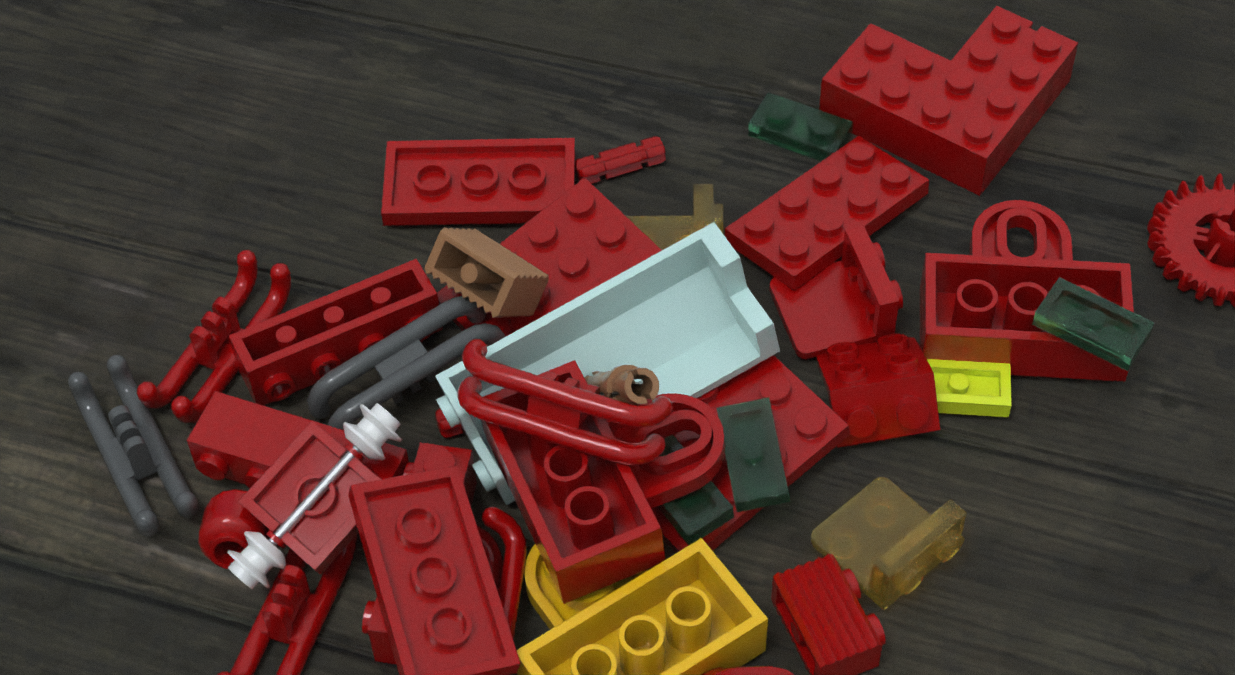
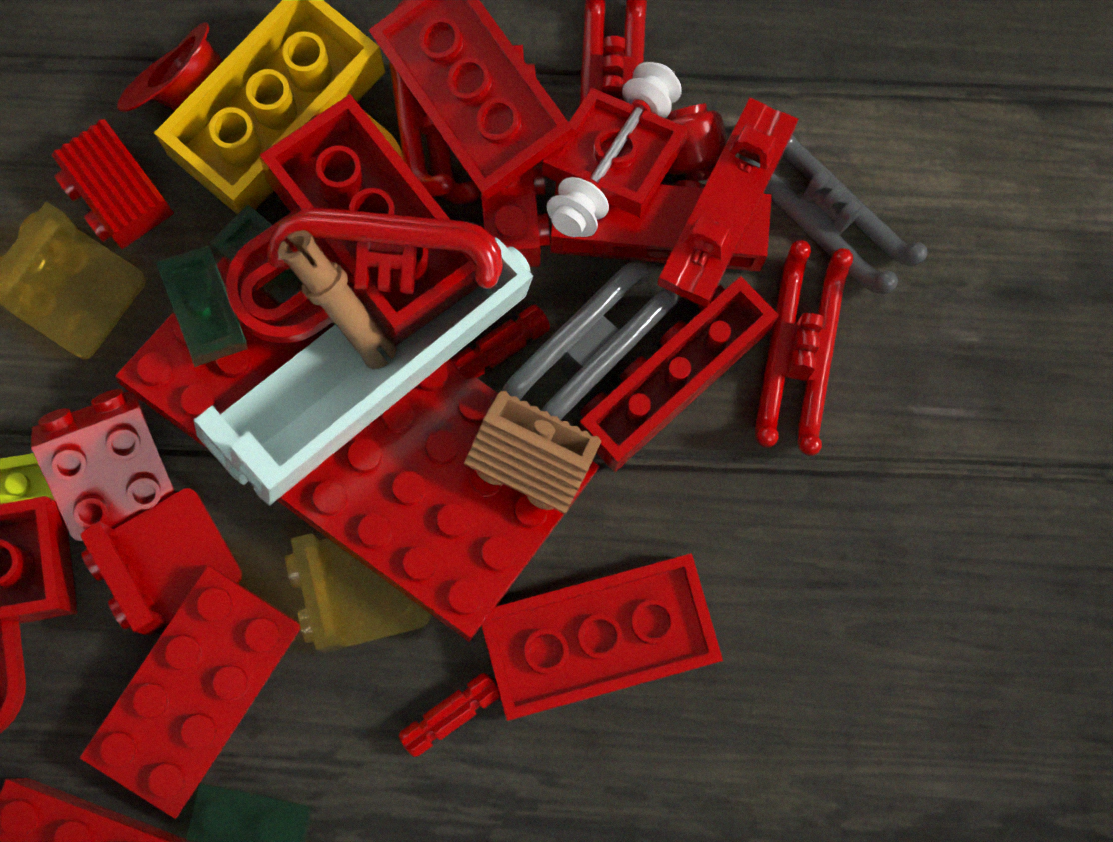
camera: 160 degrees right, 25 degrees up
none -> red hinge [657,97,799,308]

